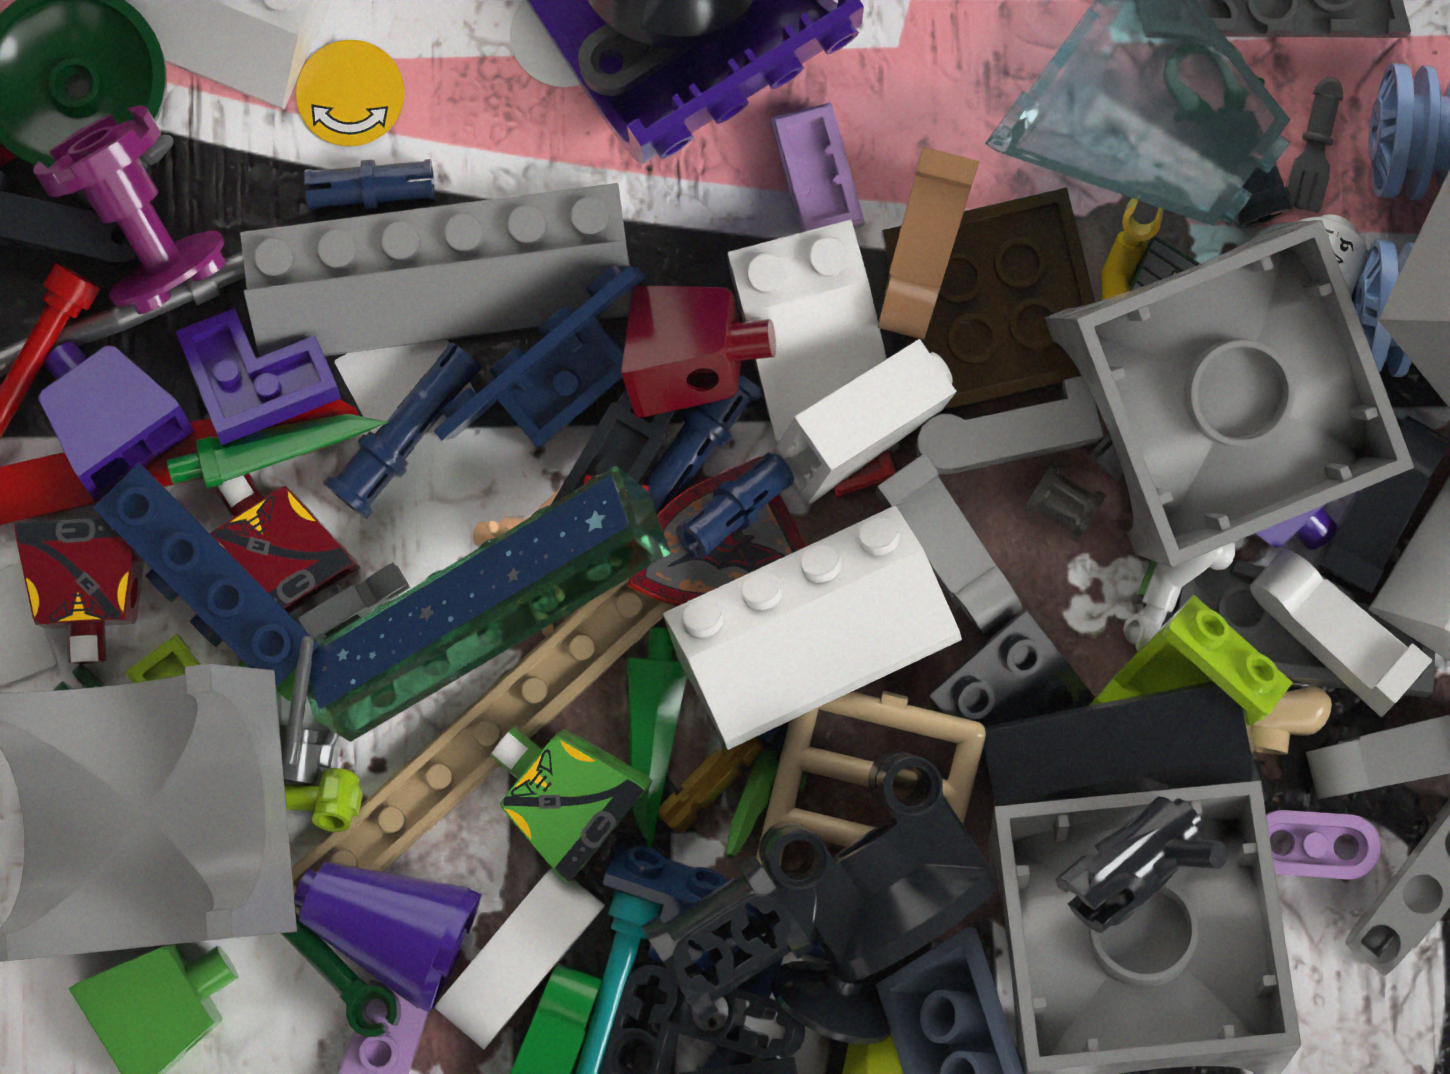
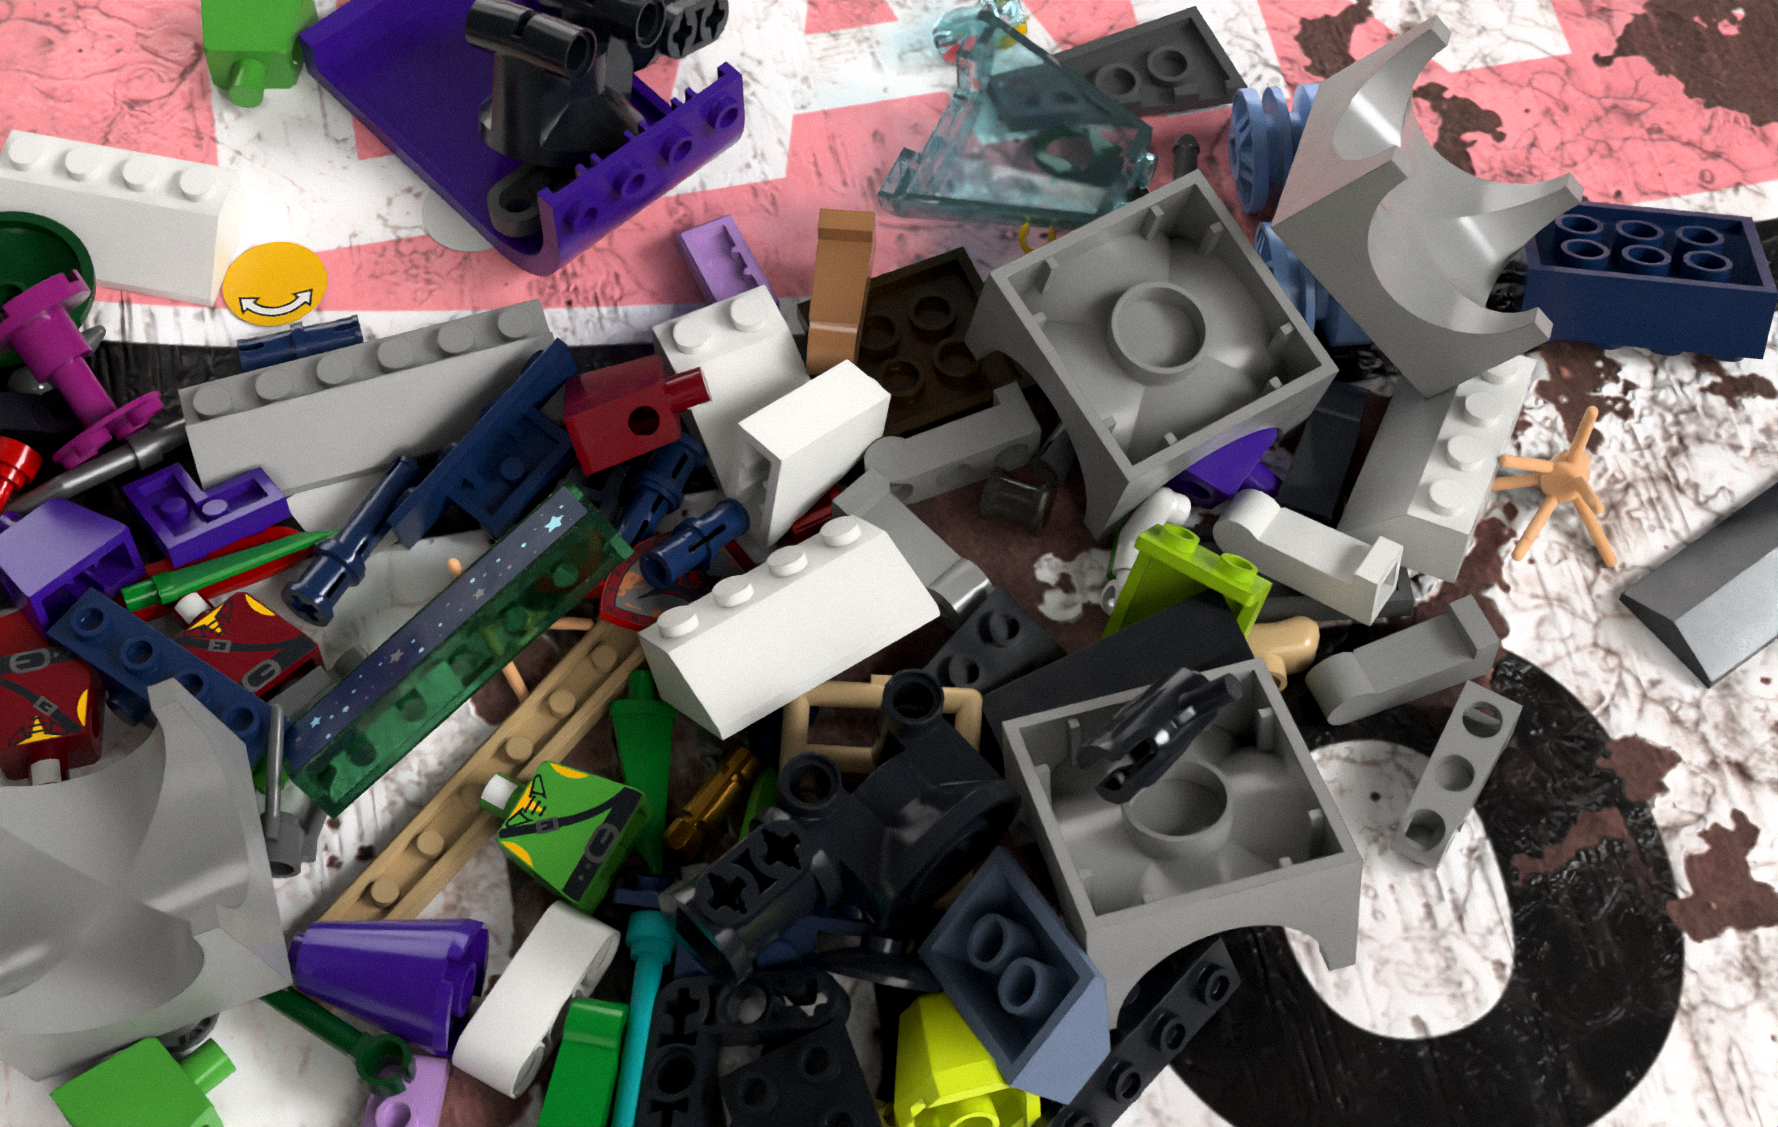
camera: 15 degrees left, 25 degrees down
lime bar [284,768,363,832] -> none
lavender plate [1266,810,1381,879] -> none

